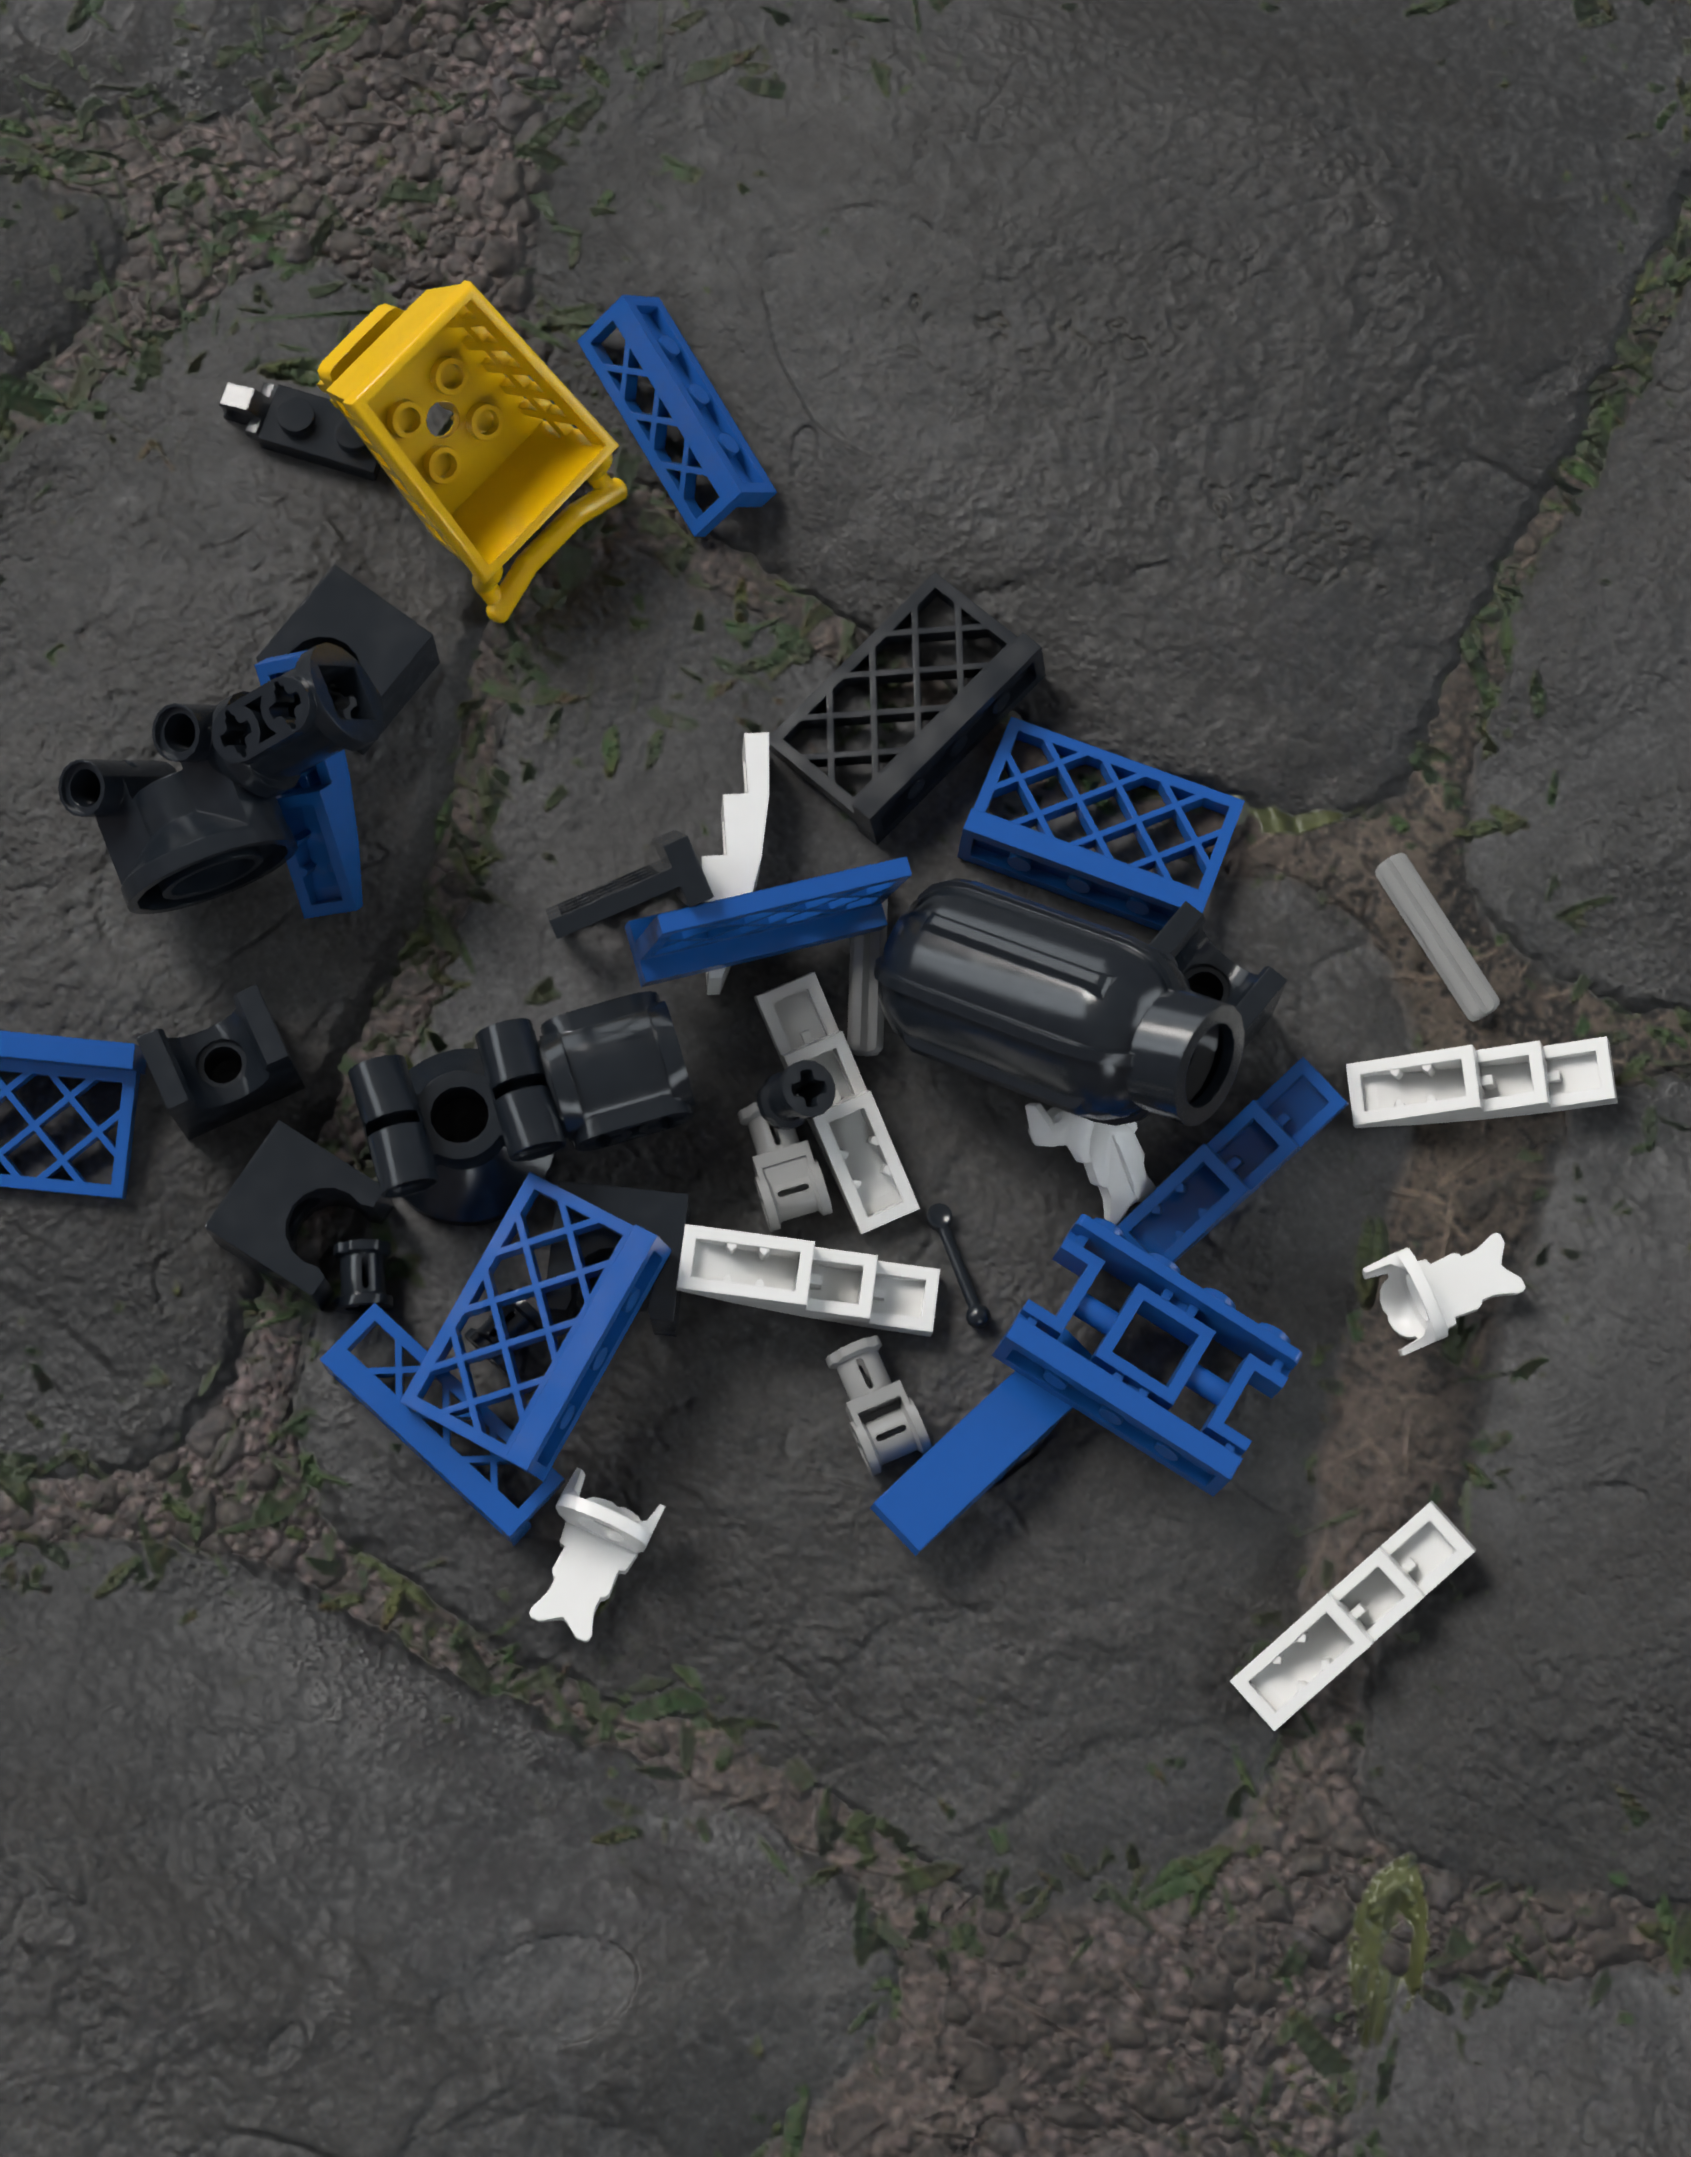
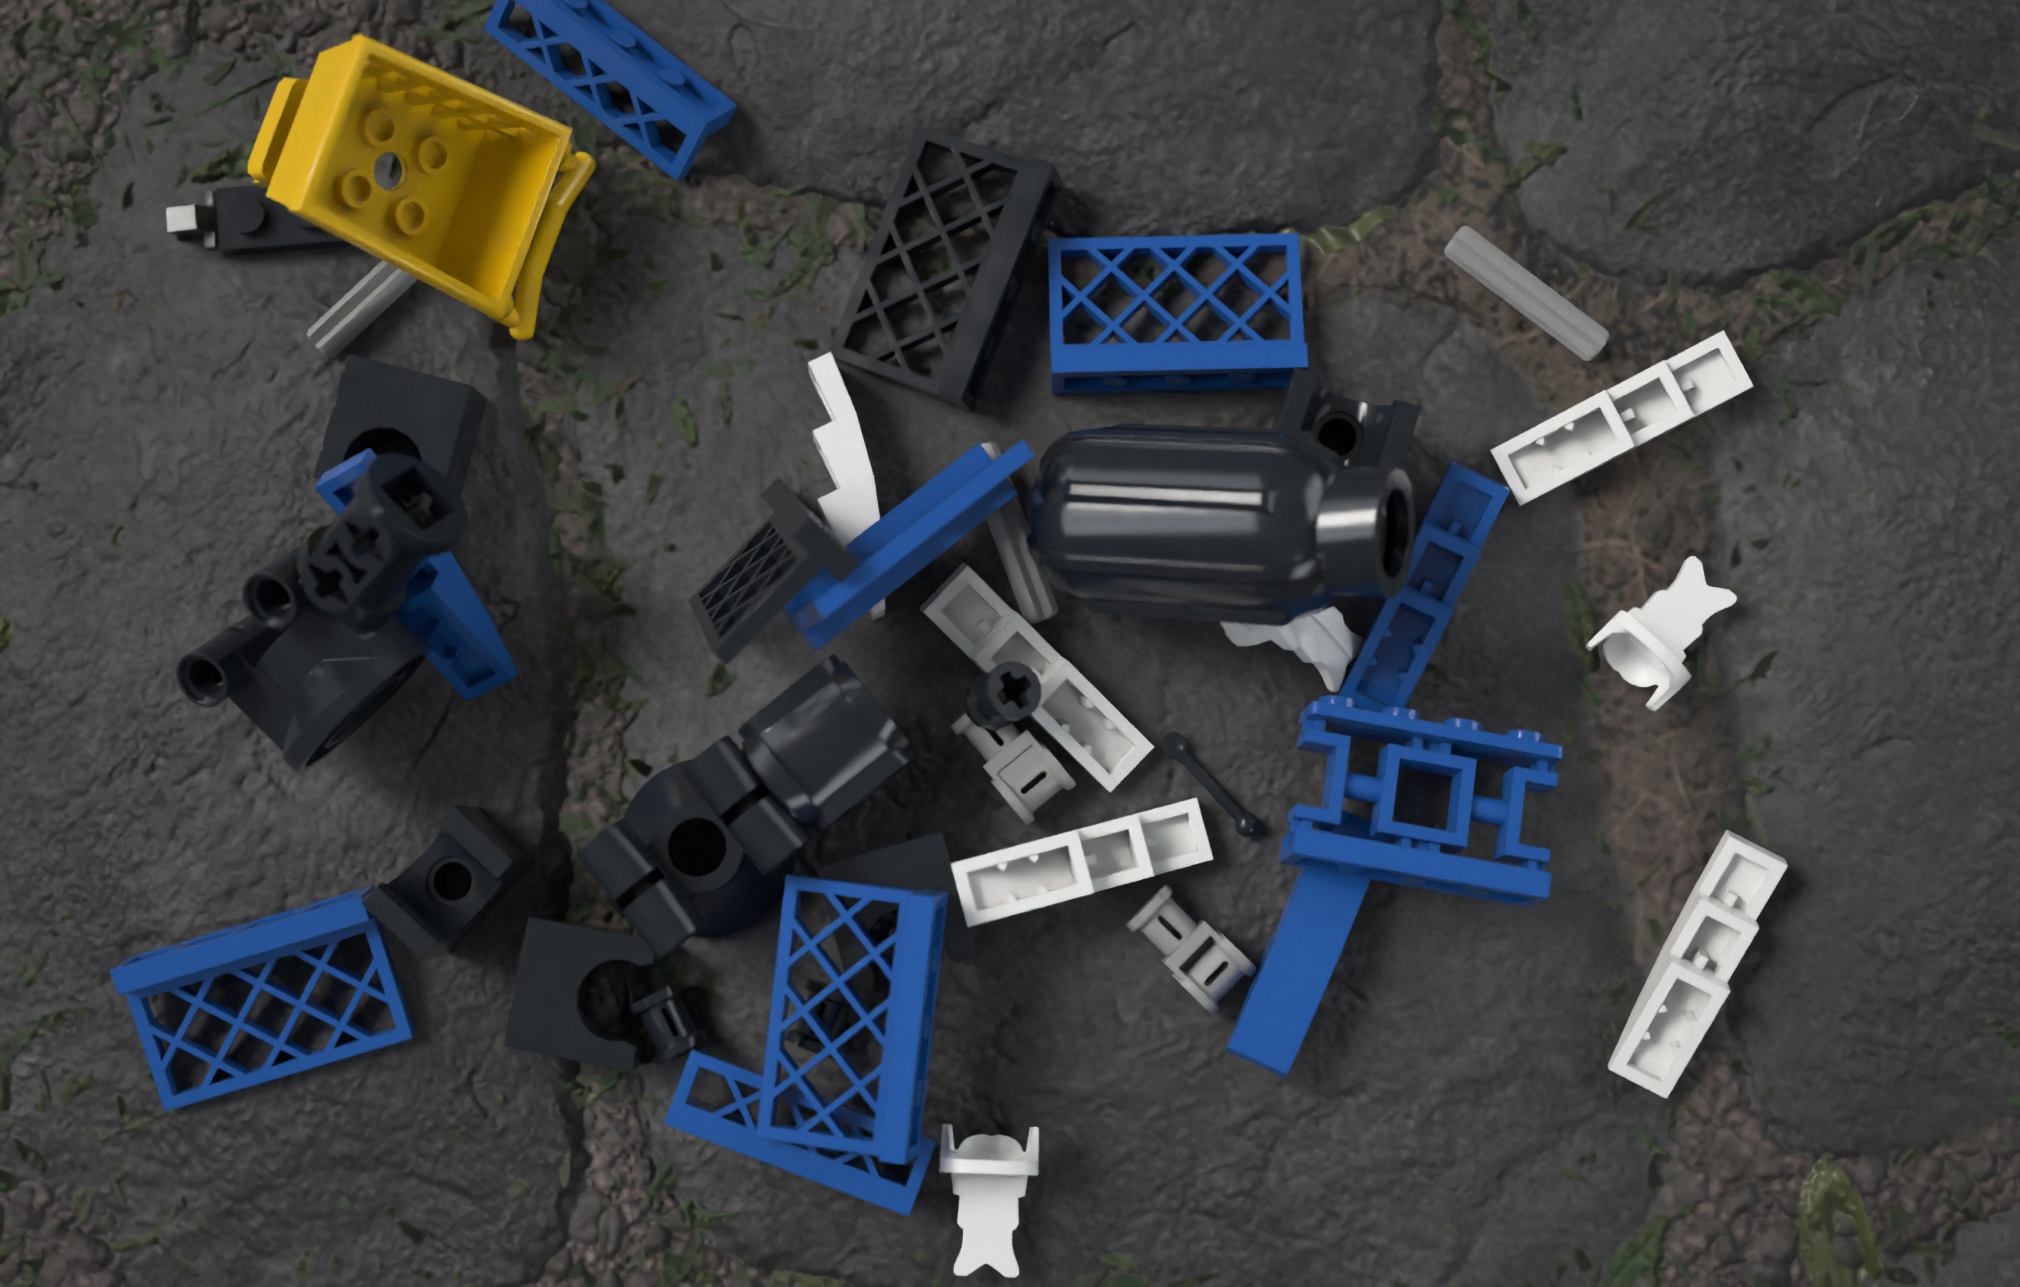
camera: 20 degrees left, 10 degrees up
none -> light grey axle [307,260,418,358]

